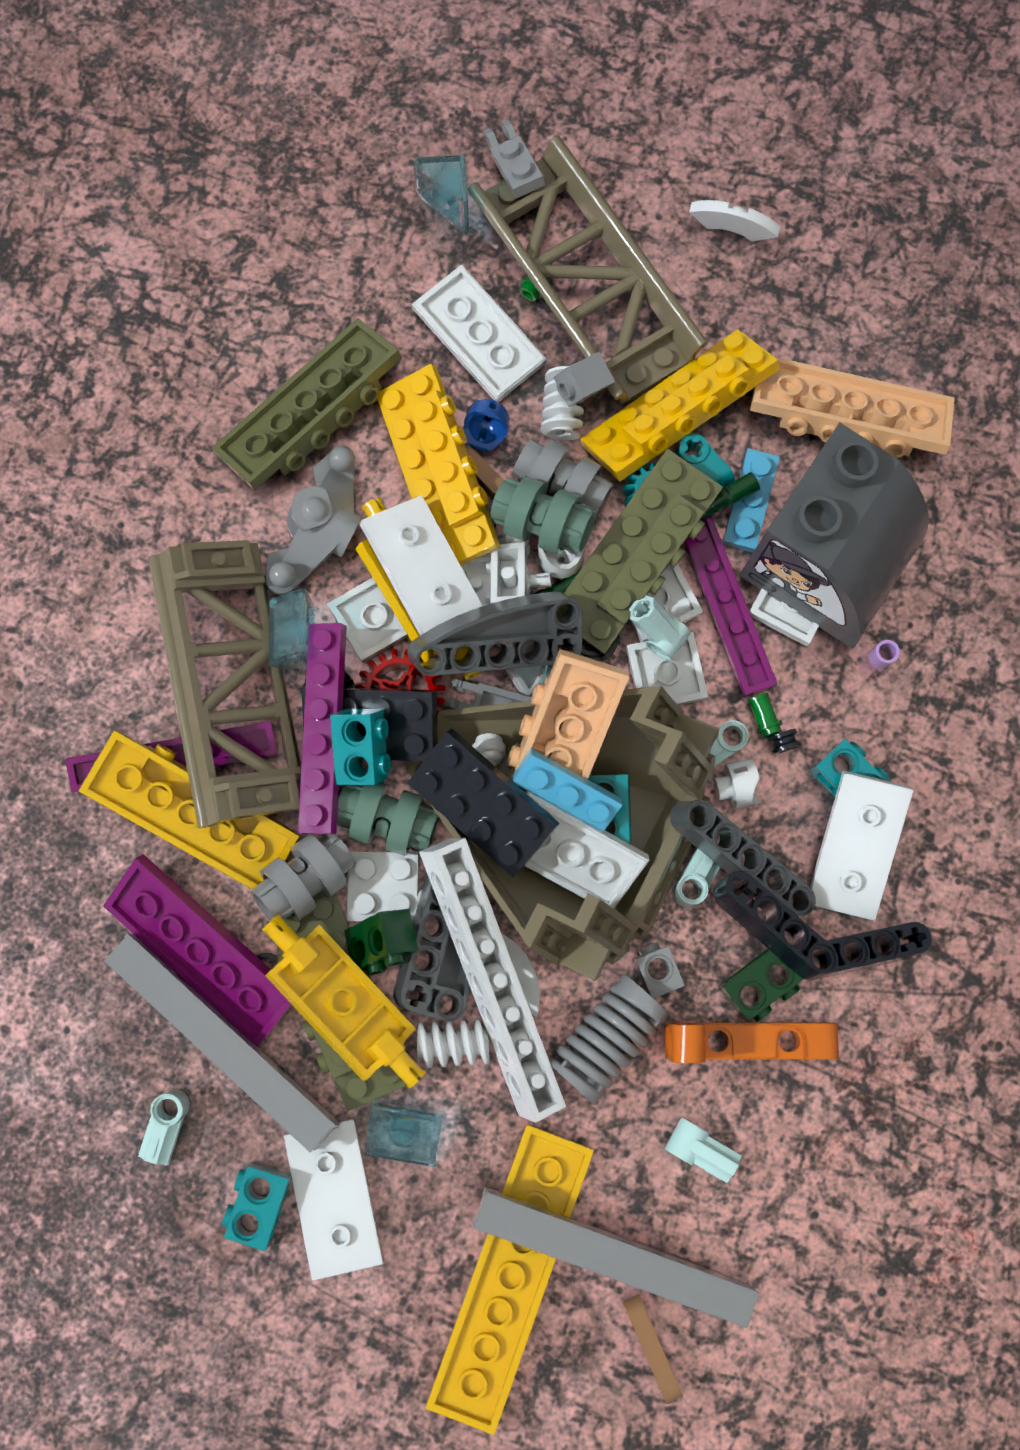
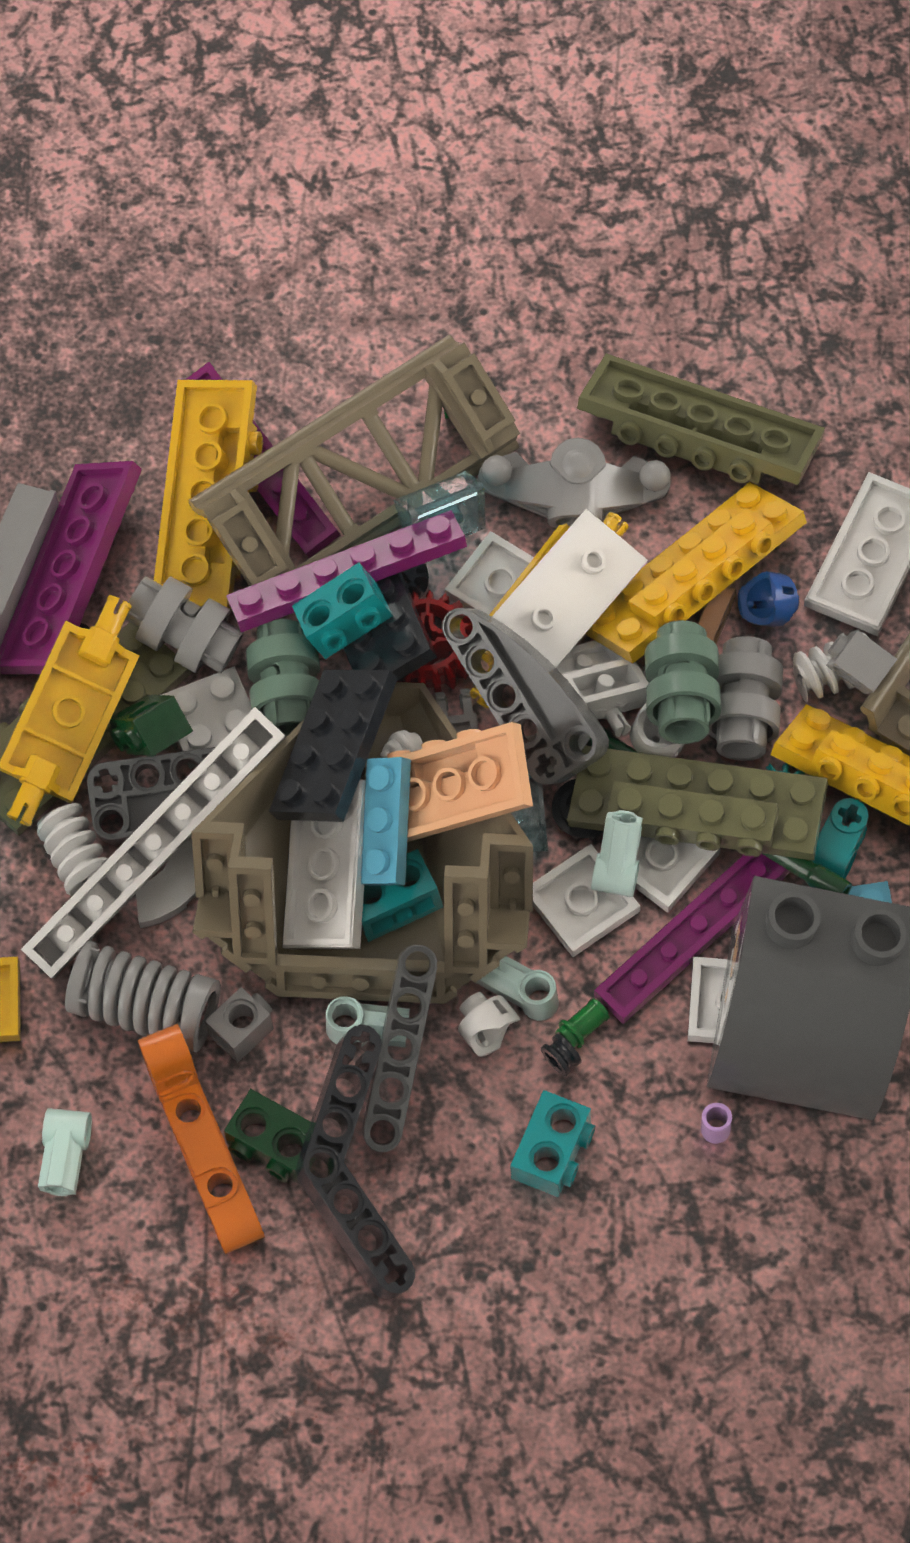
camera: 75 degrees right, 15 degrees down
white plate [810,770,914,921] -> none

